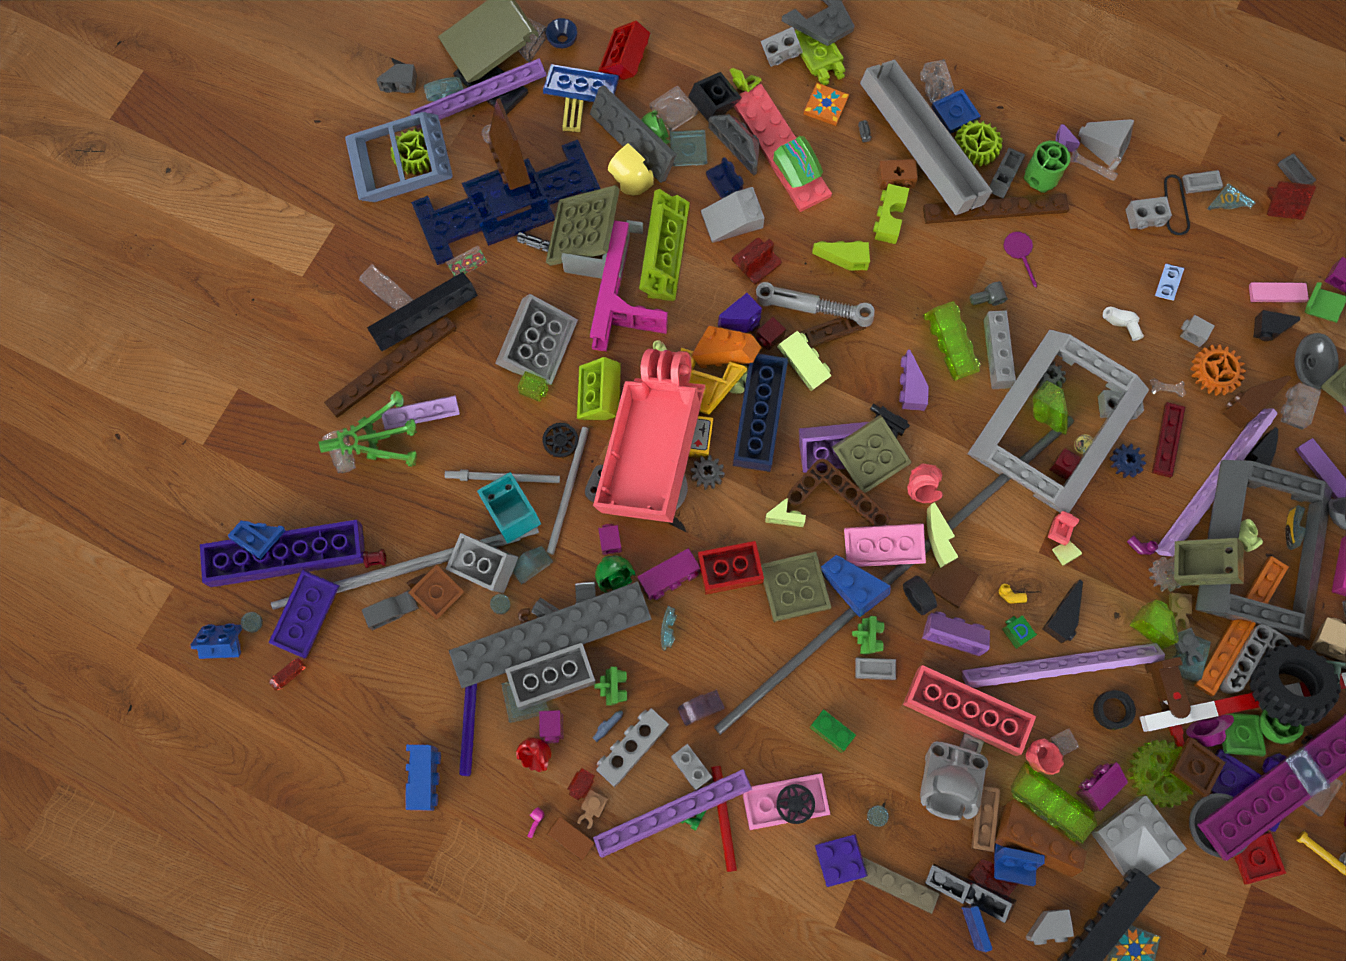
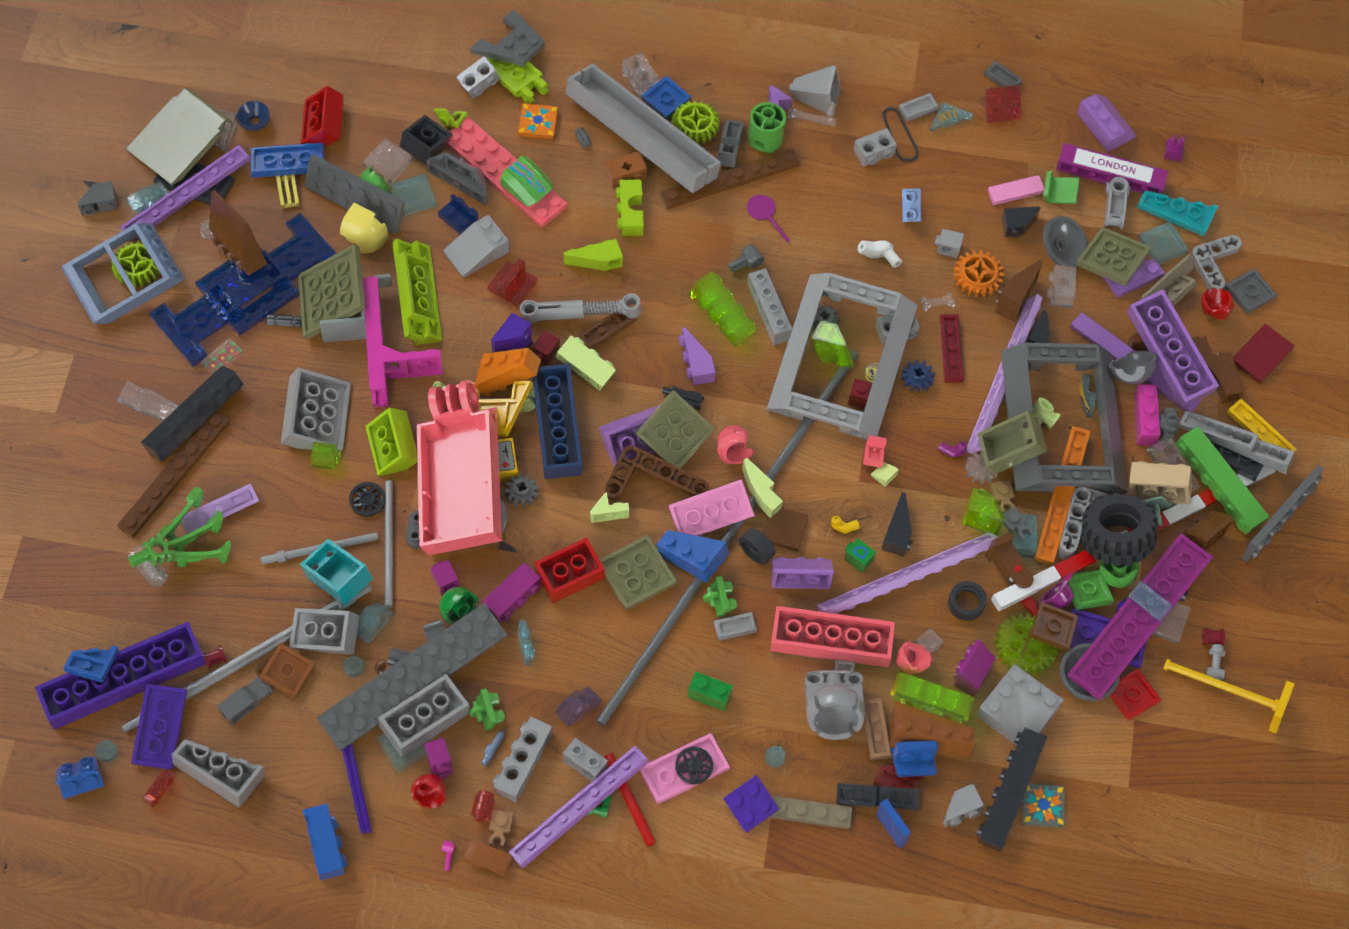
camera: 20 degrees left, 10 degrees down
none -> light grey wedge [172,739,265,808]

